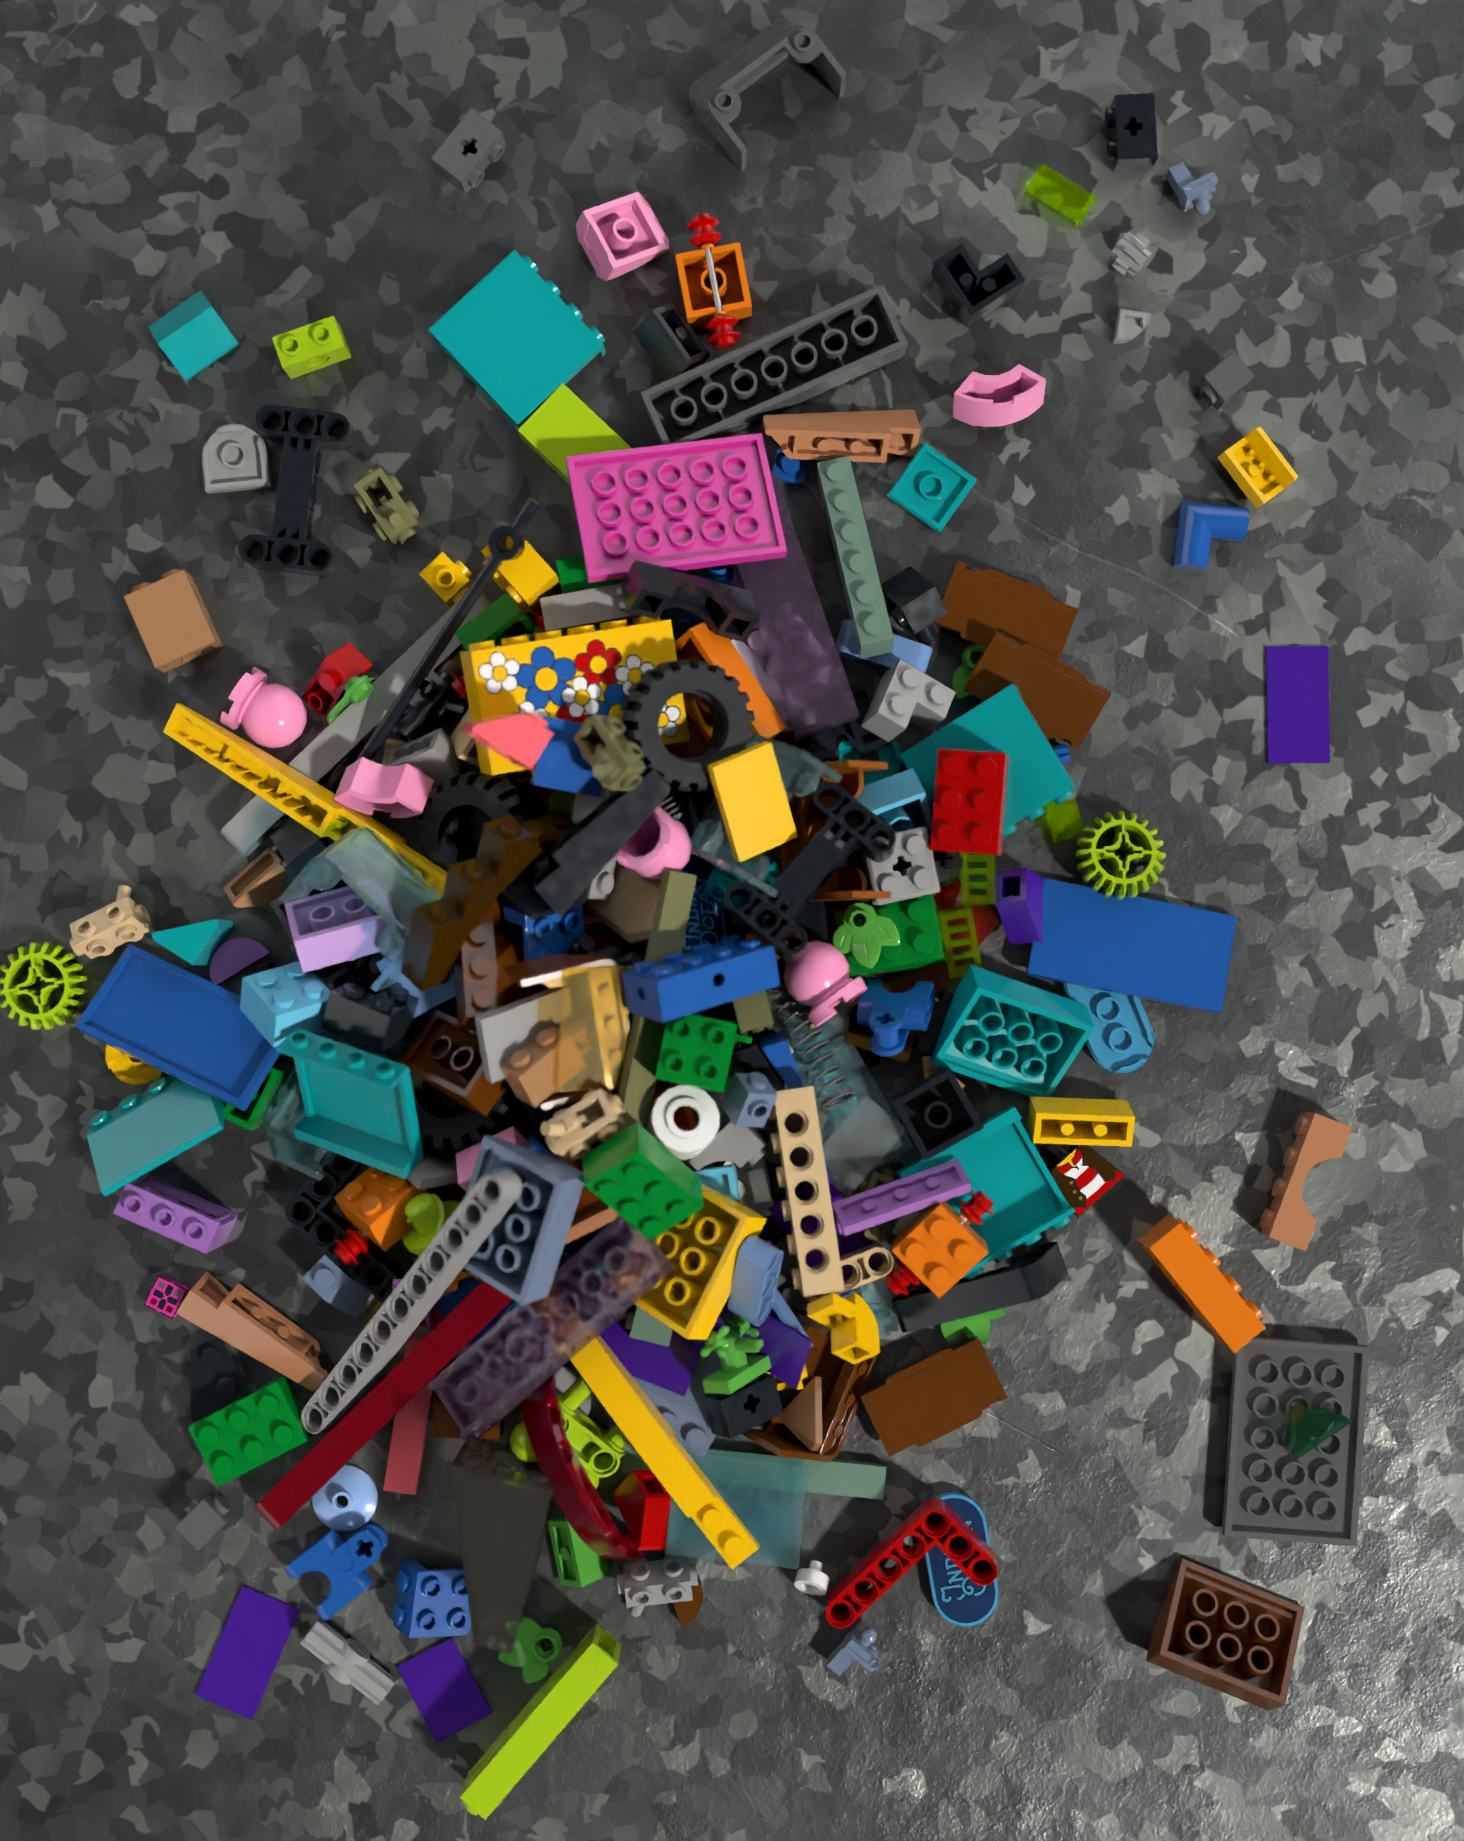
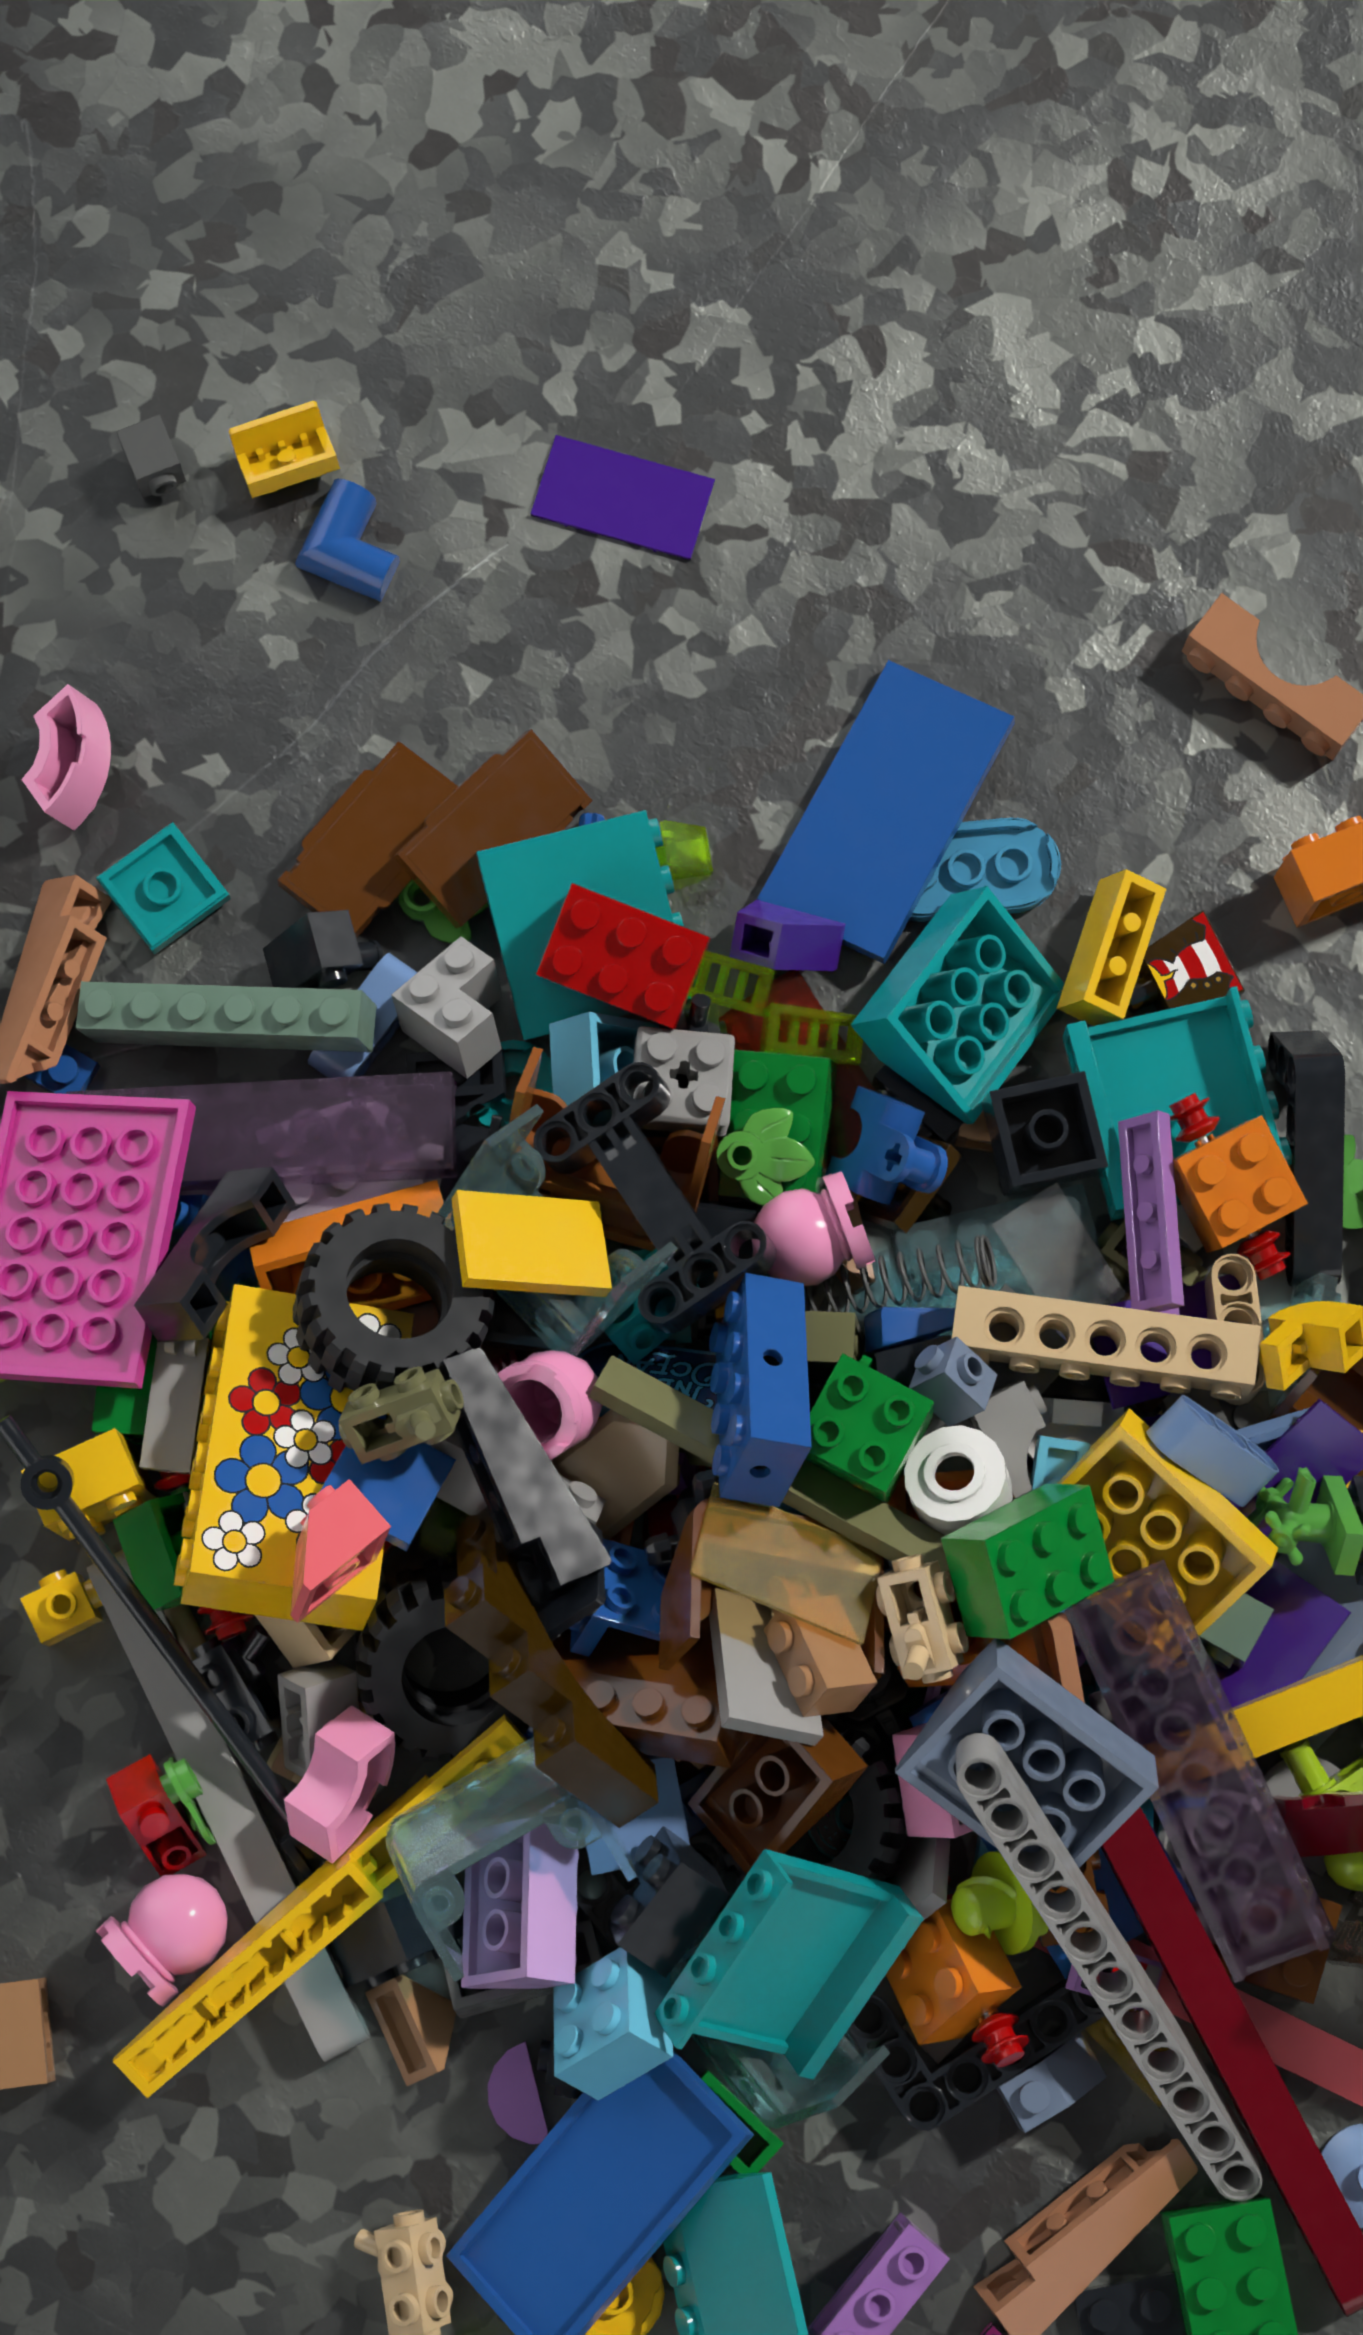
camera: 80 degrees left, 10 degrees down
teal slope [151,919,234,966] -> none
lime gear [1075,811,1166,900] -> none
light grey tile [1113,308,1151,344] -> none

